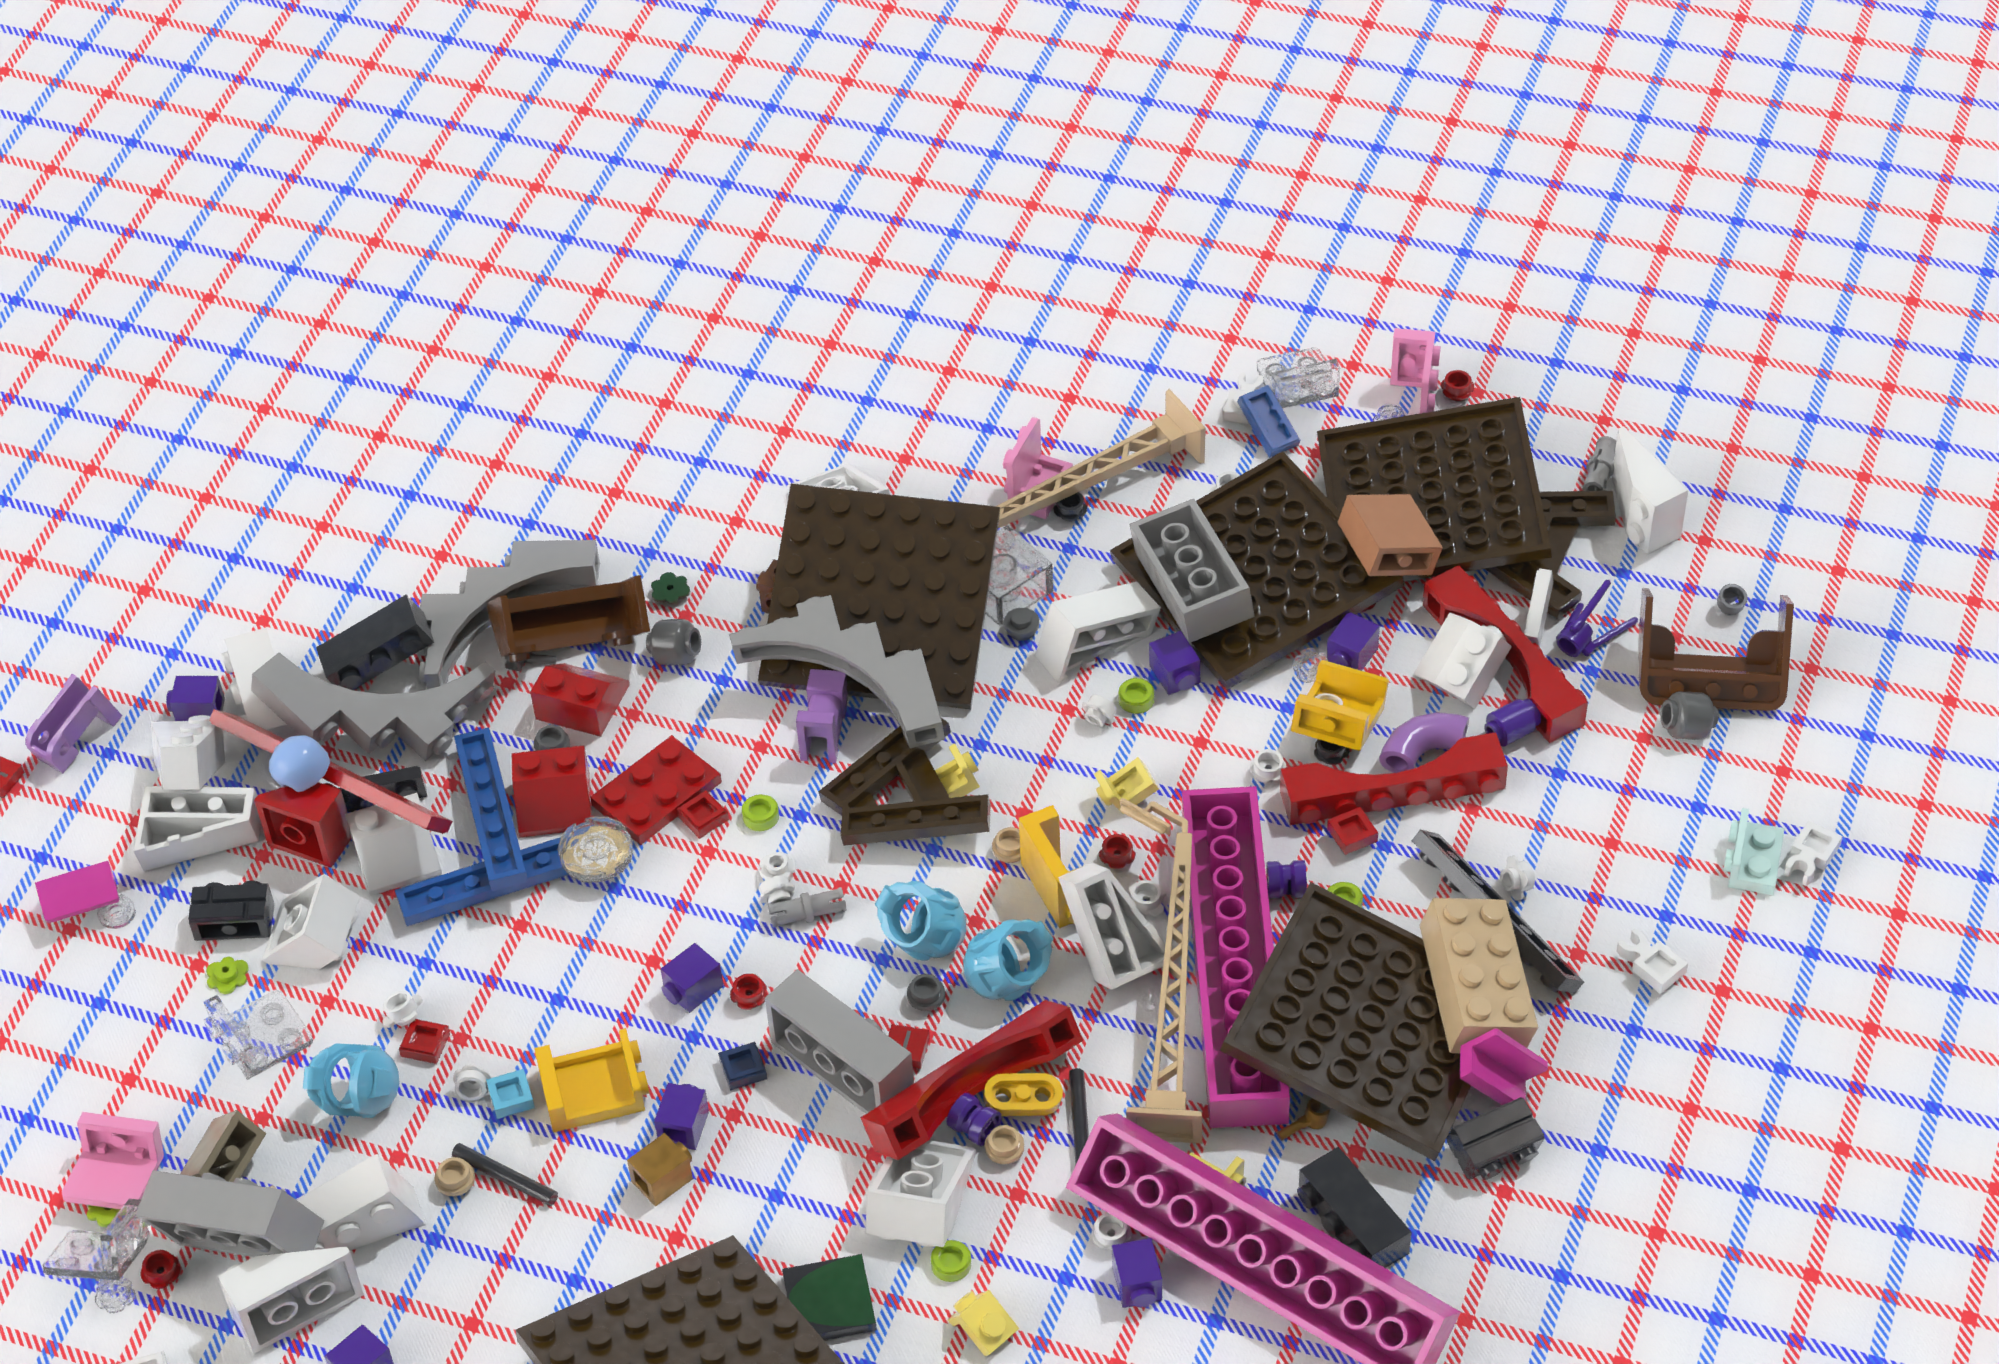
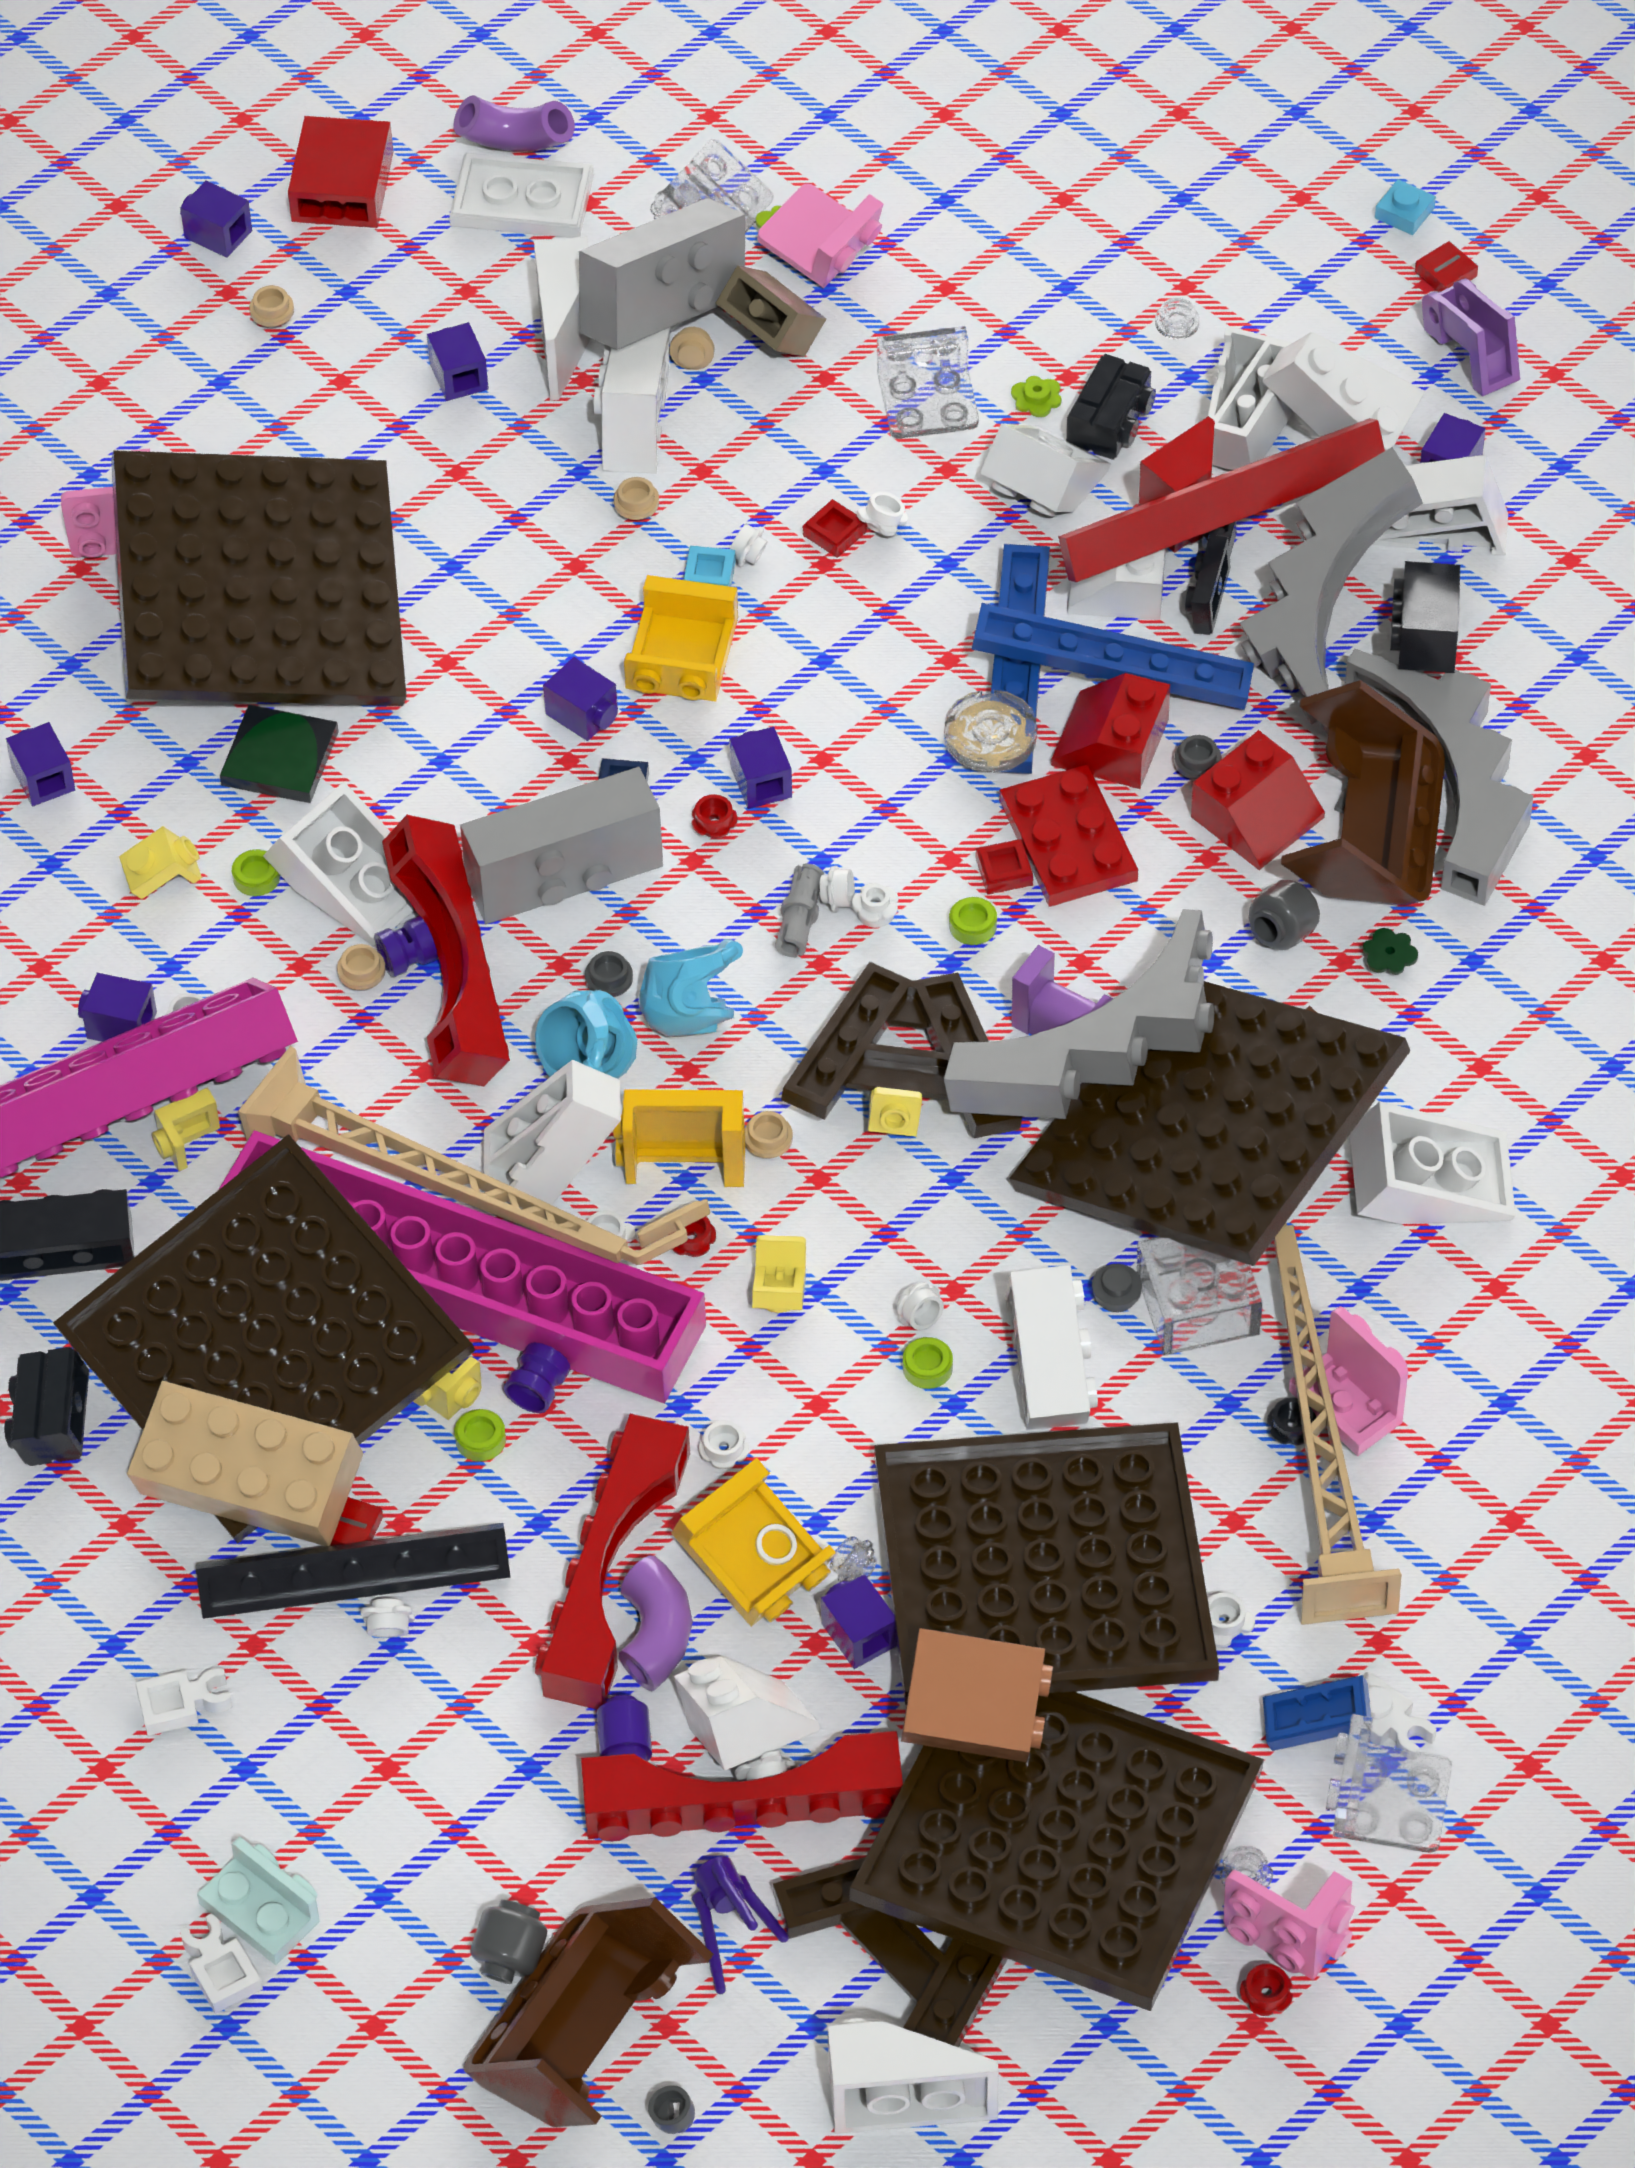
camera: 115 degrees right, 5 degrees up
dark pink panel [35,860,120,923] -> none
light blue hair [269,735,330,792] -> none
medium azure helmet [303,1043,400,1118] -> none
black bar [452,1143,558,1206] -> none
pearl gold brick [627,1133,693,1207] -> none
red tile [888,1024,930,1069] -> none
yellow plate [983,1073,1063,1116] -> none
black bar [1069,1068,1089,1166] -> none
light grey brick [1129,498,1255,643] -> none
dark purple brick [1149,631,1201,695] -> none
red plate [1327,807,1378,855] -> none
dark pink panel [1460,1029,1548,1105] -> none
white tile [1524,568,1553,647] -> none
light grey pin [1582,436,1616,491] -> none

